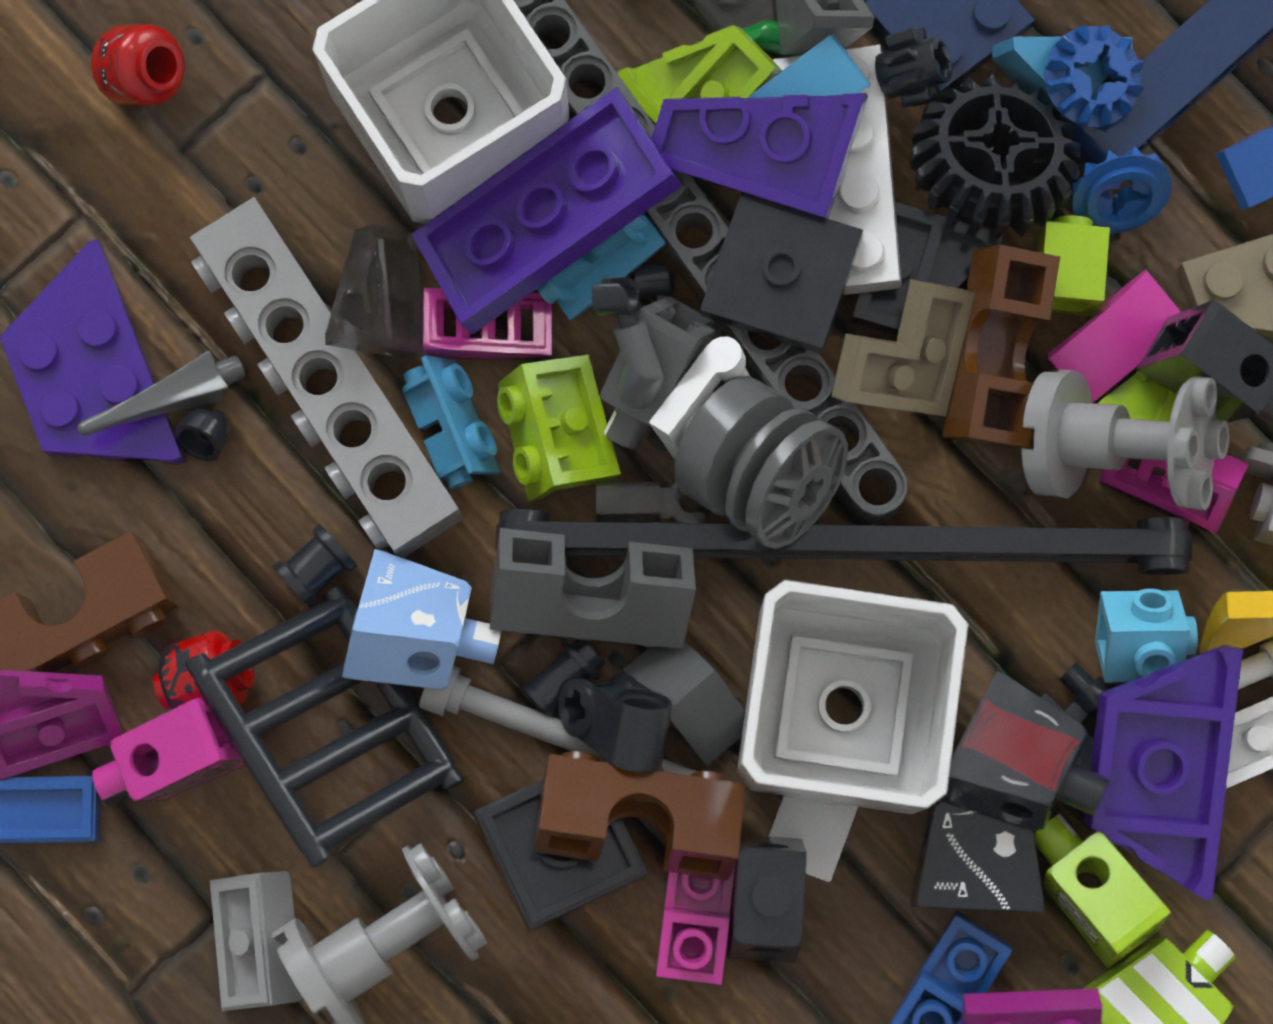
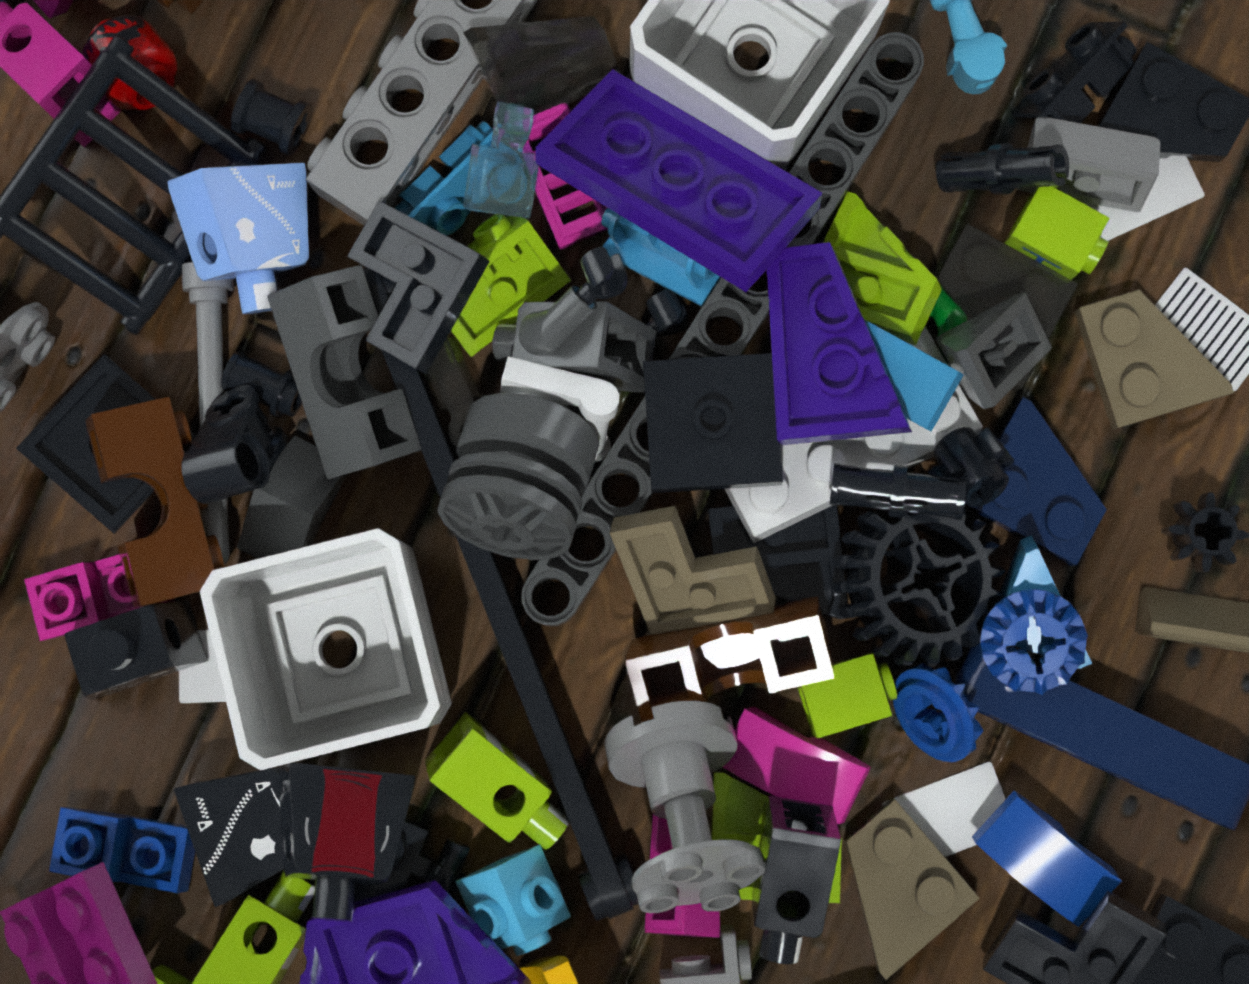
camera: 65 degrees right, 5 degrees up
none -> black plate [347,200,490,375]
none -> lime torso [425,712,569,850]
none -> clear light blue plate [463,101,539,218]
none -> black pin [829,463,966,520]
none -> white sticker [882,762,1006,857]

